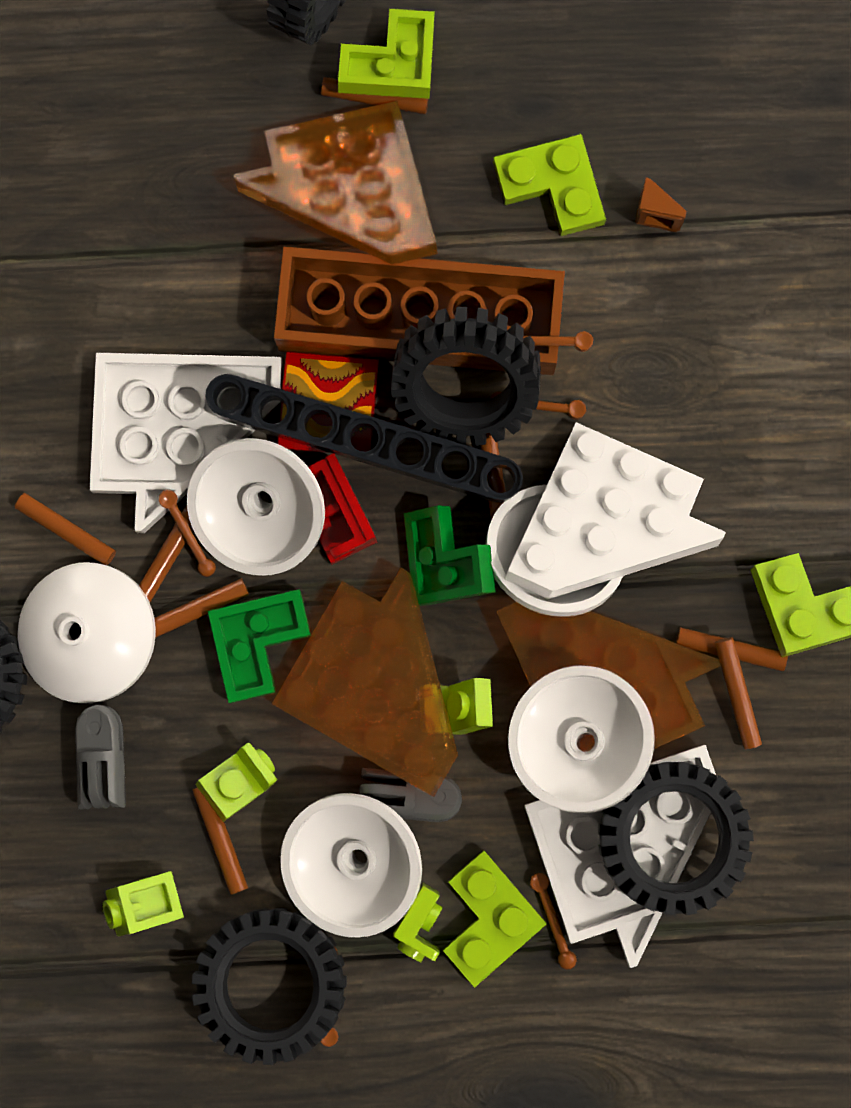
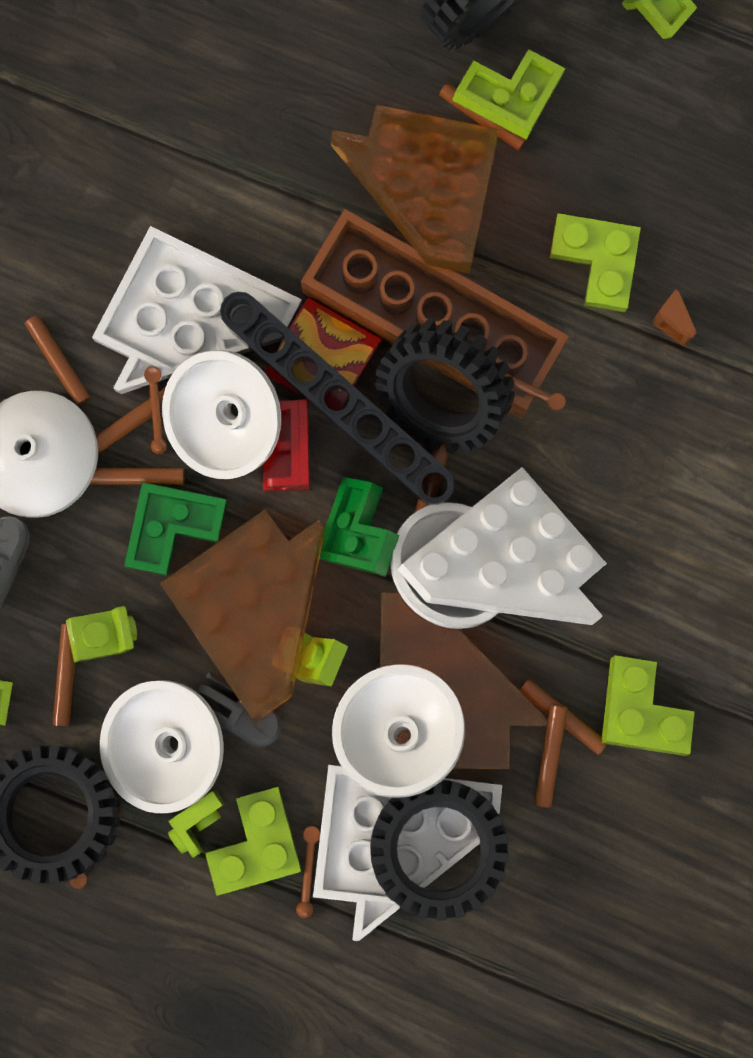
camera: 20 degrees right, 0 degrees up
dark orange hinge [490,391,586,420] -> none

